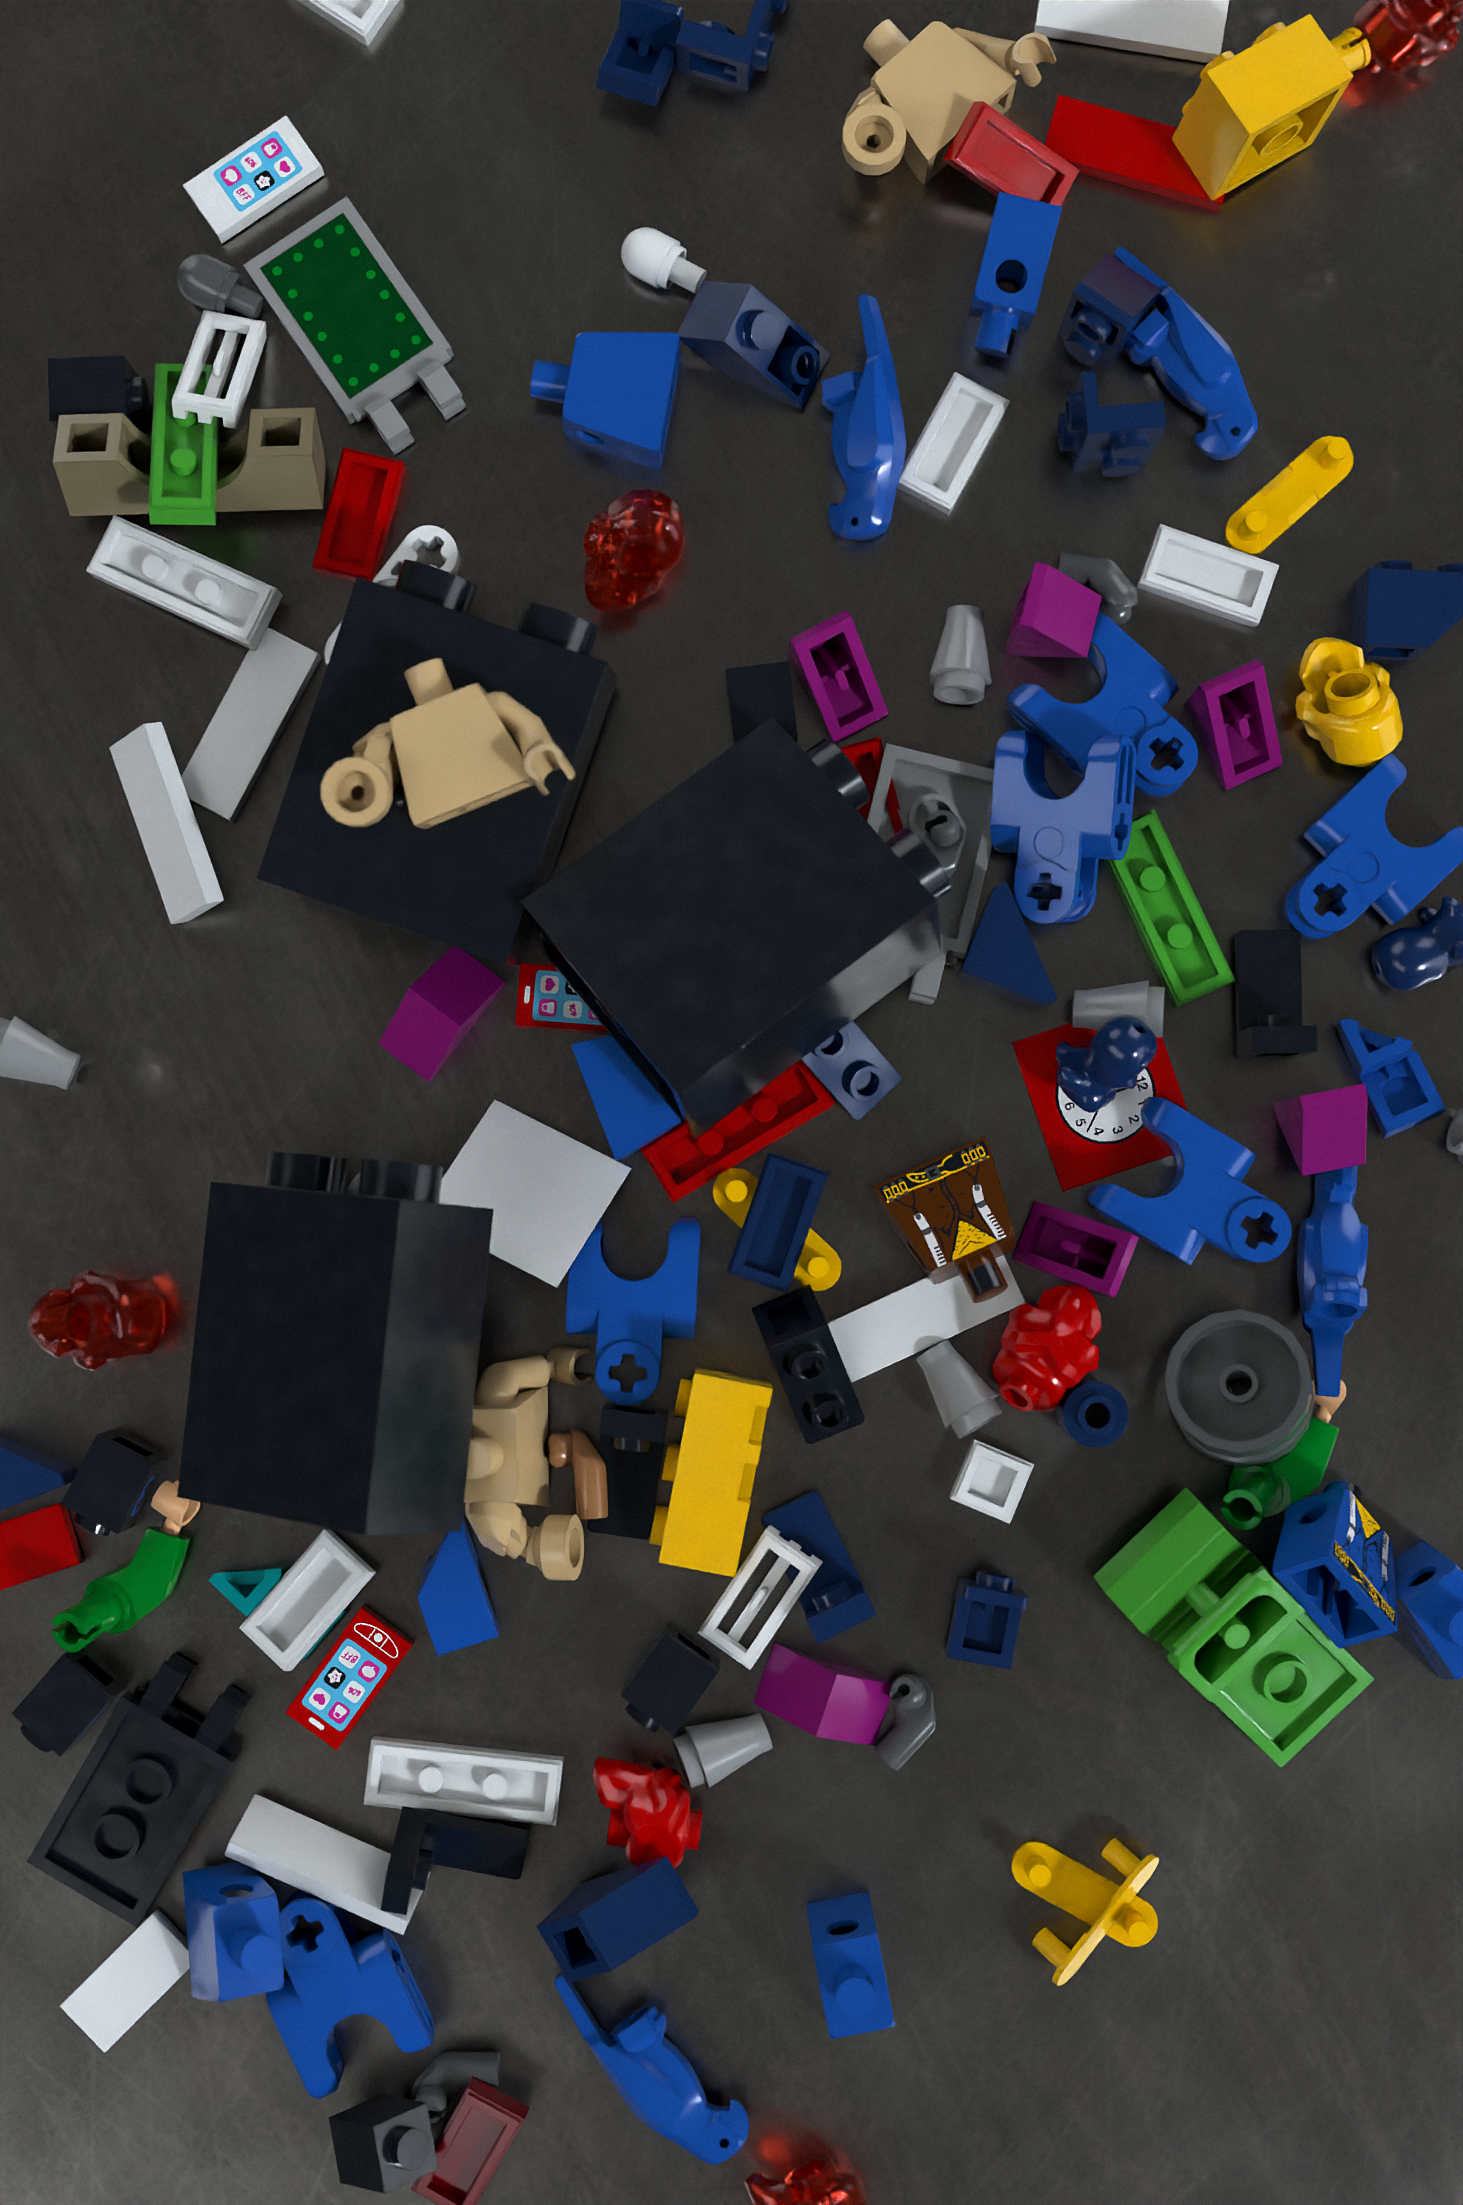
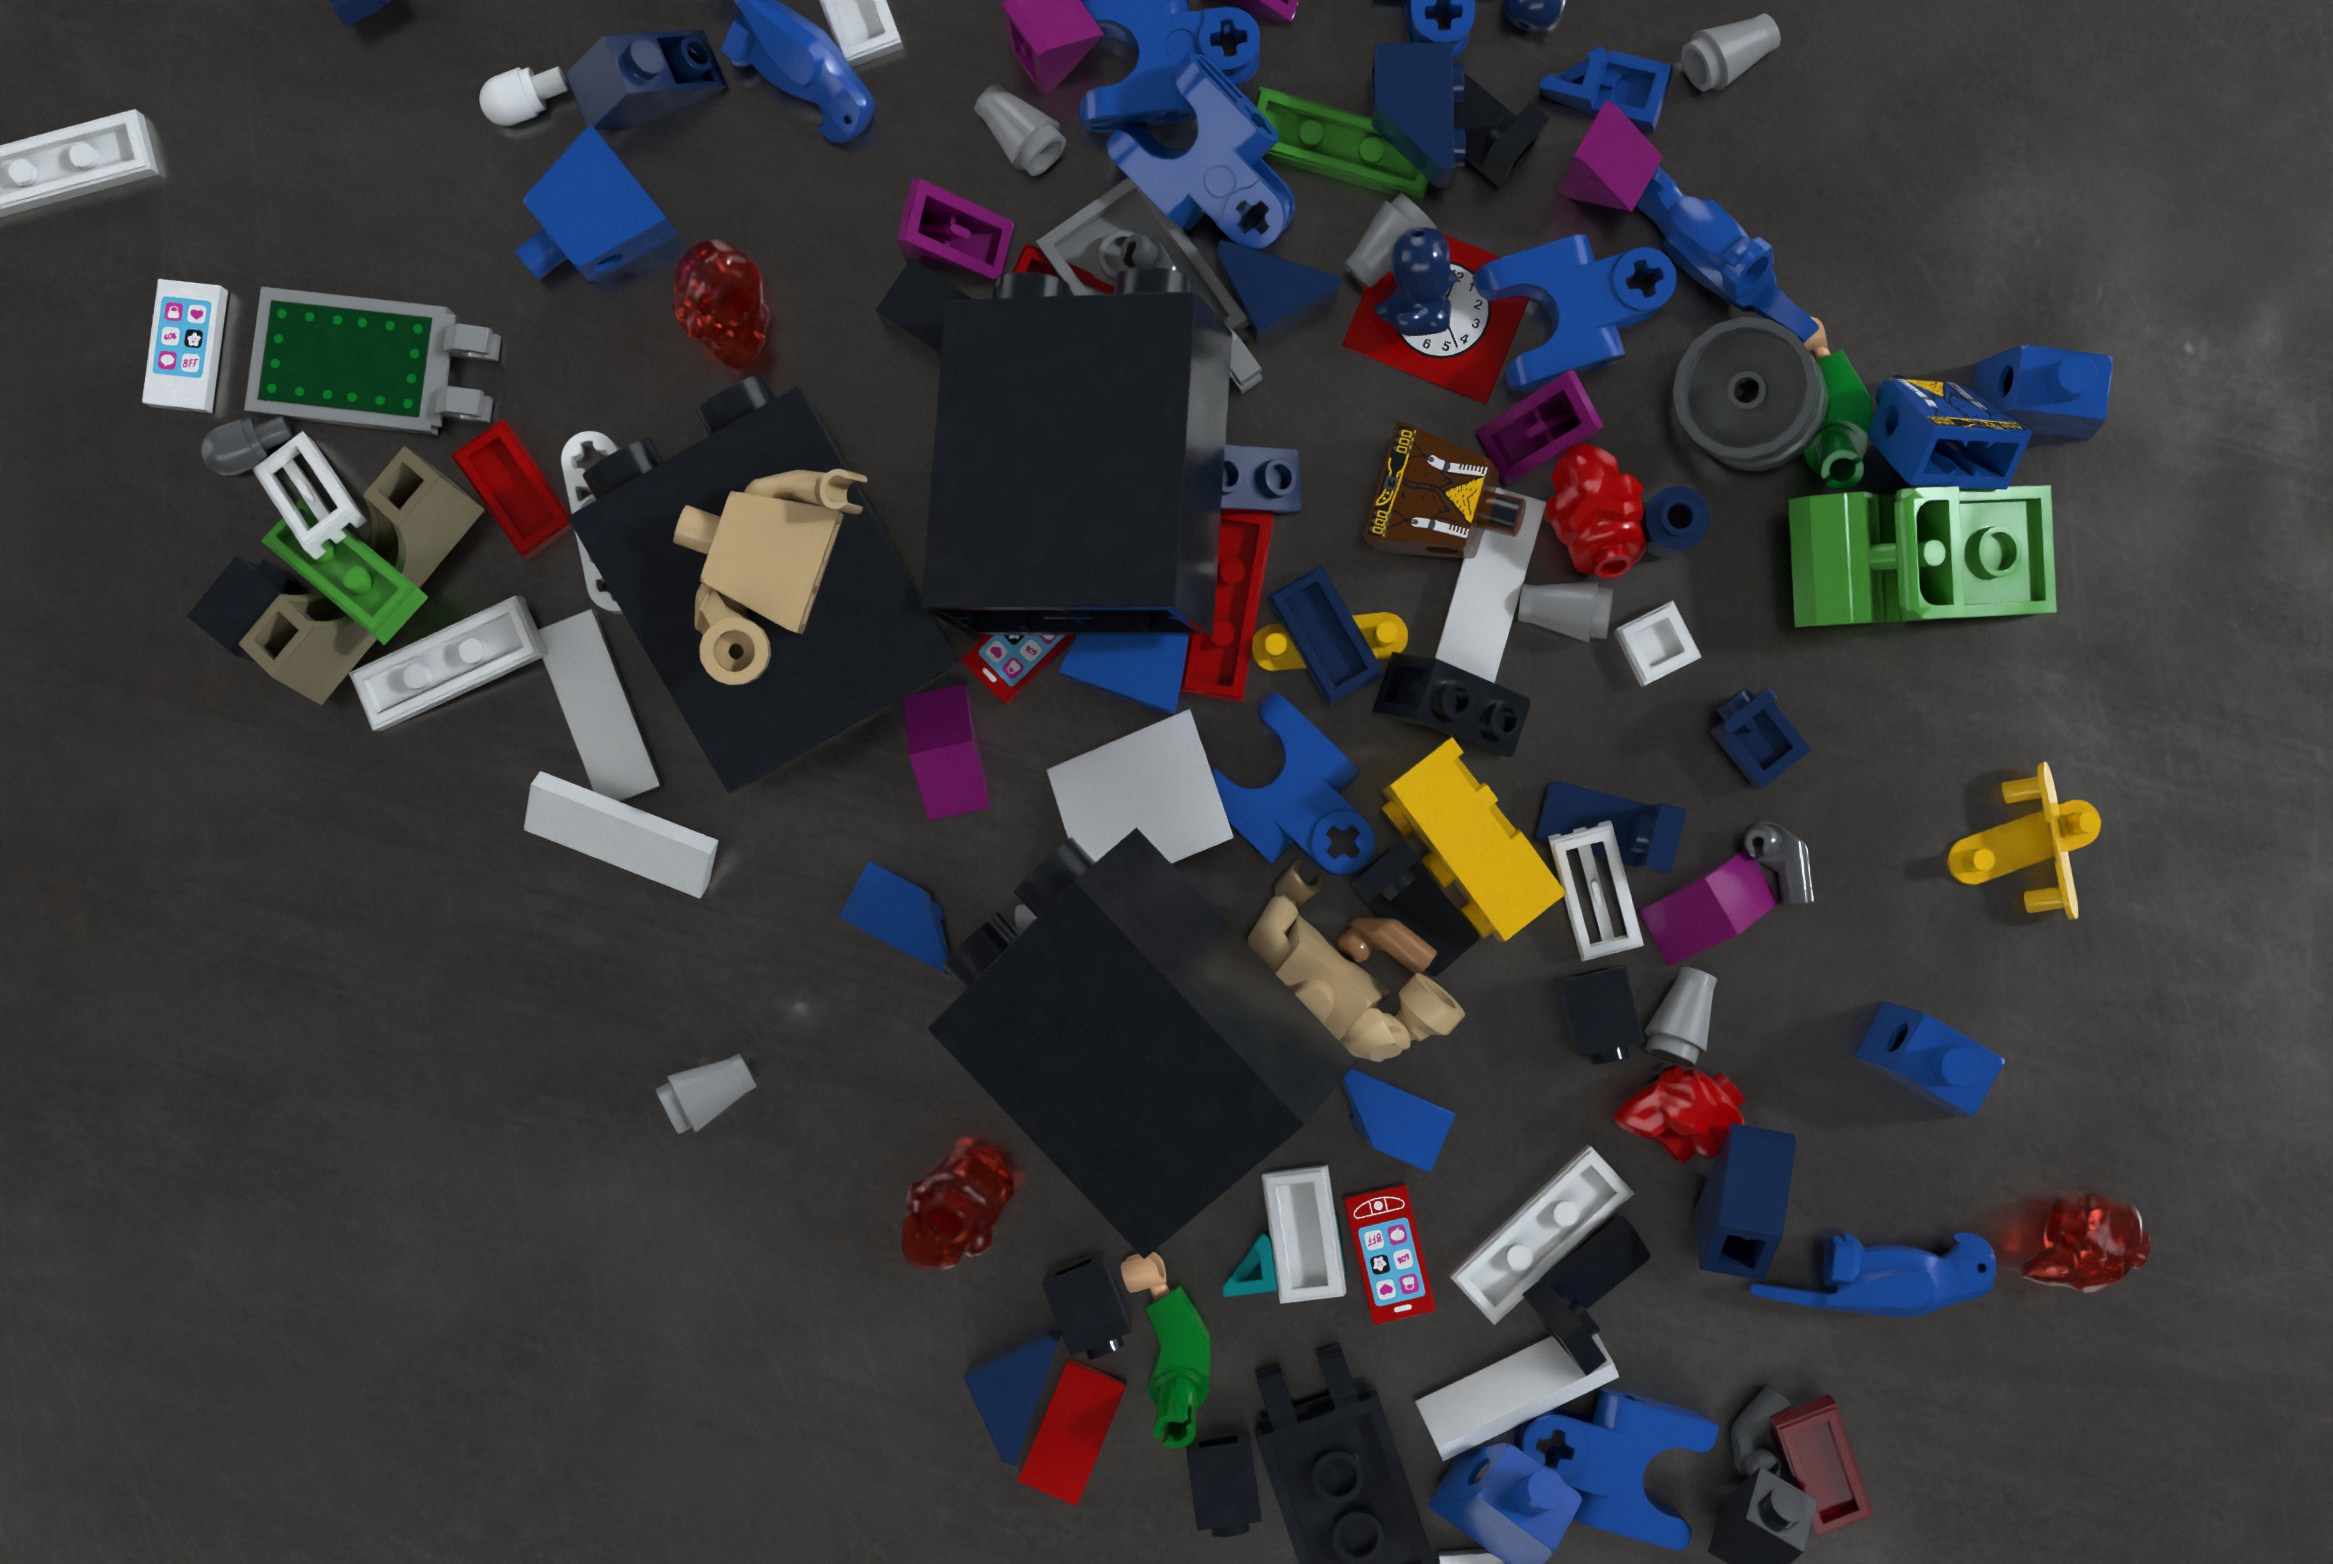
camera: 45 degrees left, 0 degrees up
none -> blue slope [839,861,951,976]
none -> dark blue slope [1371,43,1466,187]

